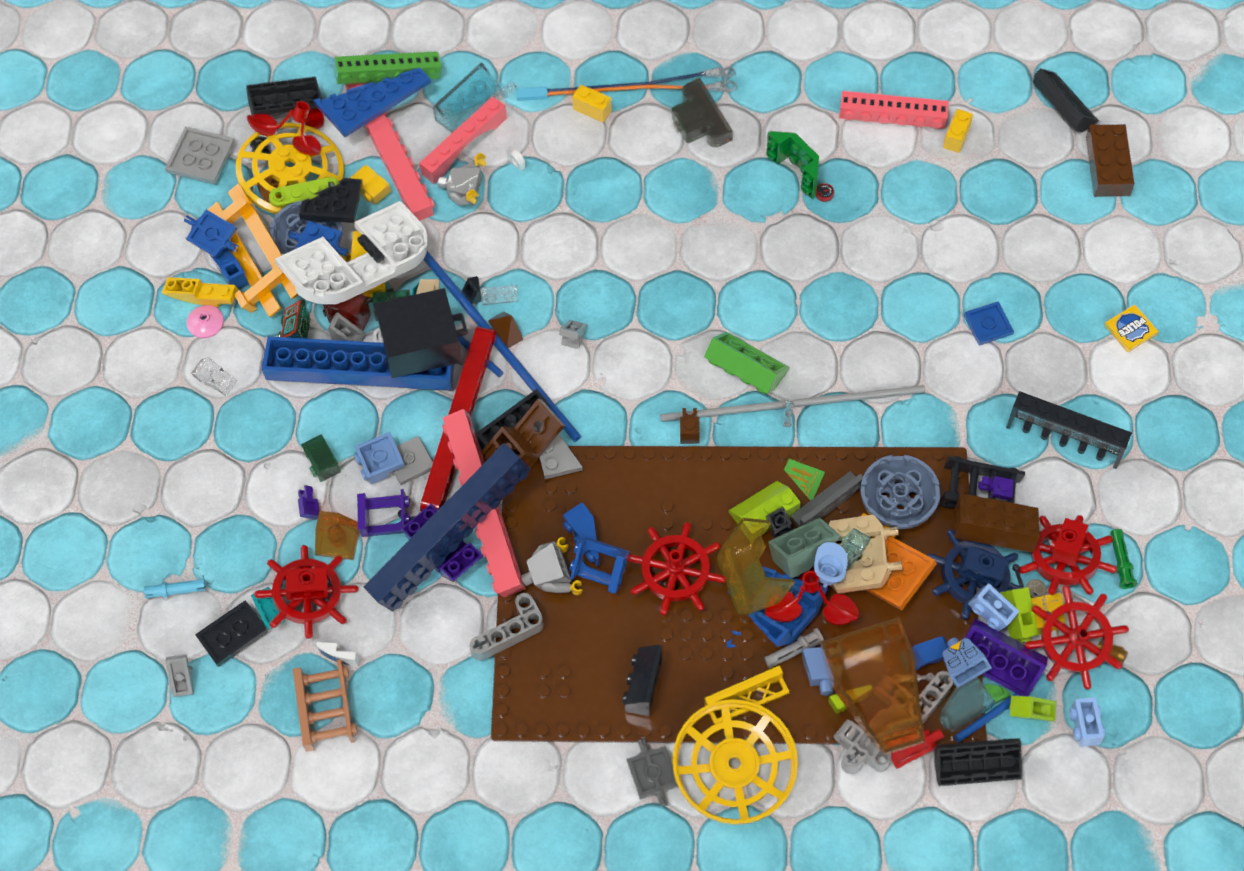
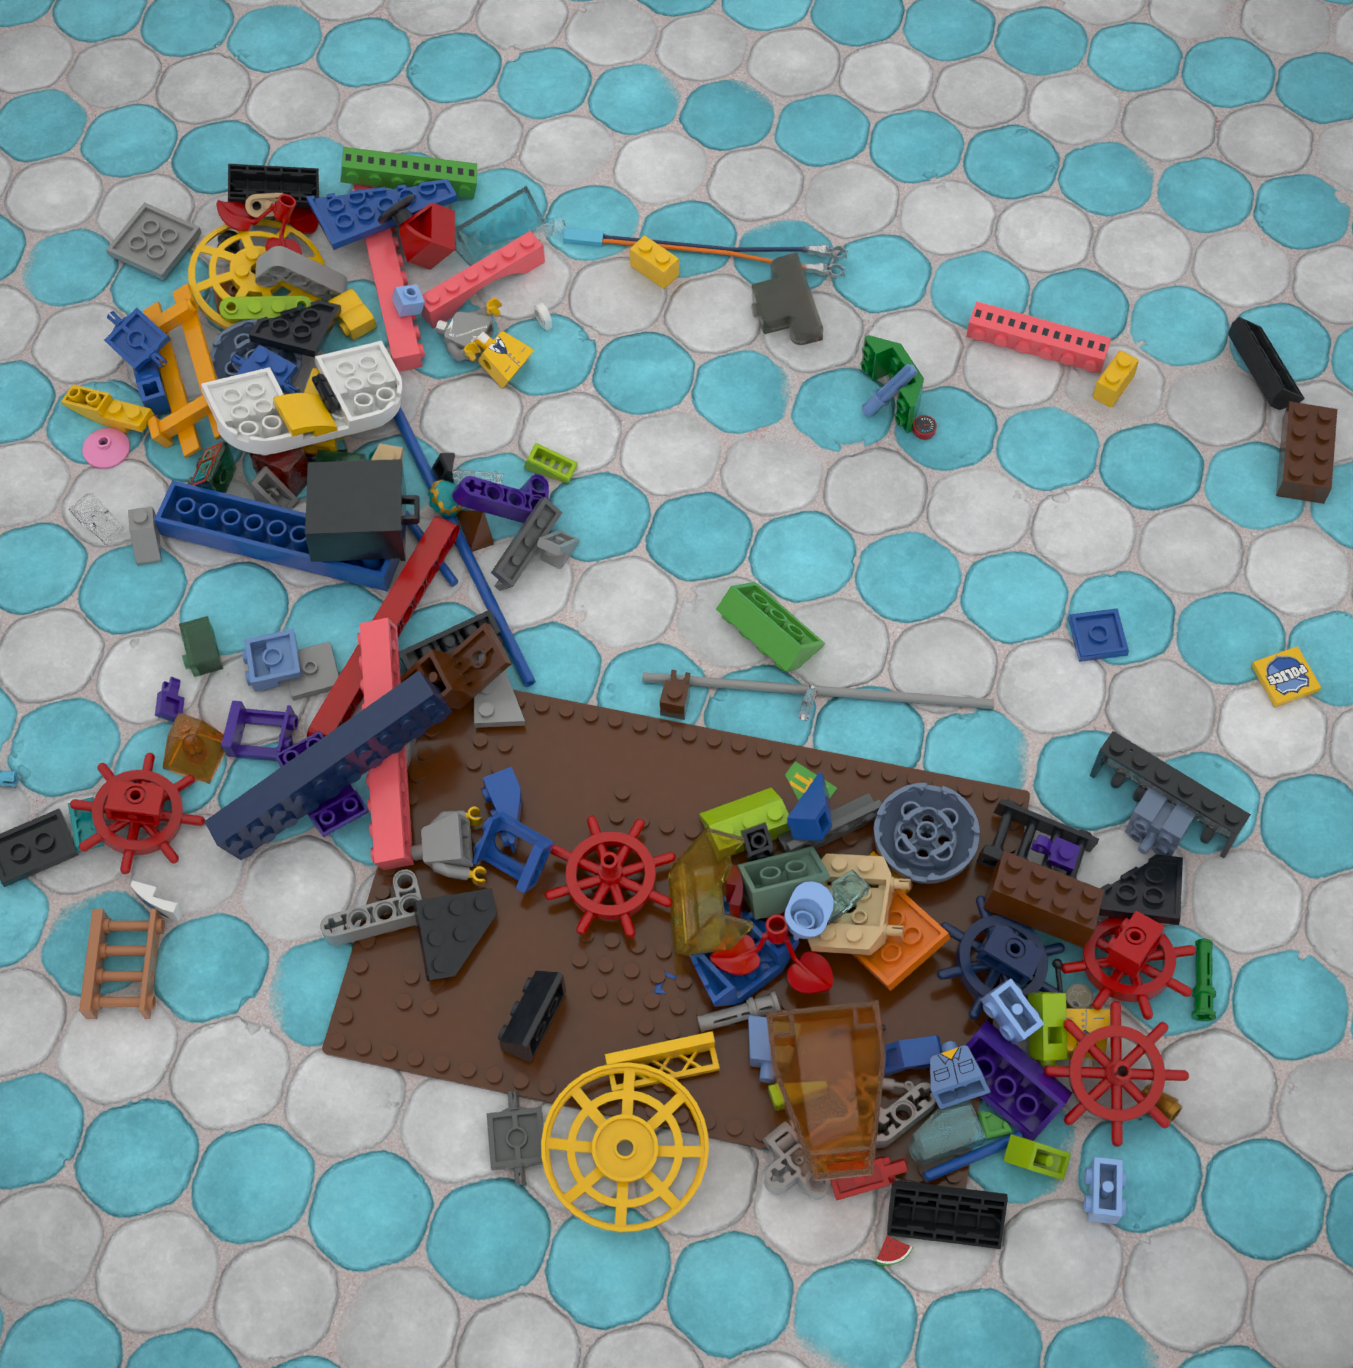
camera: 10 degrees right, 0 degrees up
none -> light grey slope [128,506,162,566]
none -> tan plate [245,193,283,218]
none -> light grey beam [255,246,347,301]
none -> yellow slope [273,393,337,437]
none -> red piece [378,194,455,270]
none -> light blue plate [392,284,425,317]
none -> black plate [413,888,497,981]
none -> teal hair [428,480,463,517]
none -> dark purple beam [452,474,549,523]
none -> yellow torso [474,331,534,389]
none -> dark grey fence [491,497,562,591]
none -> lime slope [524,442,578,483]
none -> dark red slope [726,865,743,924]
none -> blue slope [787,772,832,841]
none -> medium blue axle [862,364,917,417]
none -> red tile [876,1236,913,1266]
none -> black plate [1099,854,1183,925]
none -> sand blue brick [1125,788,1196,856]

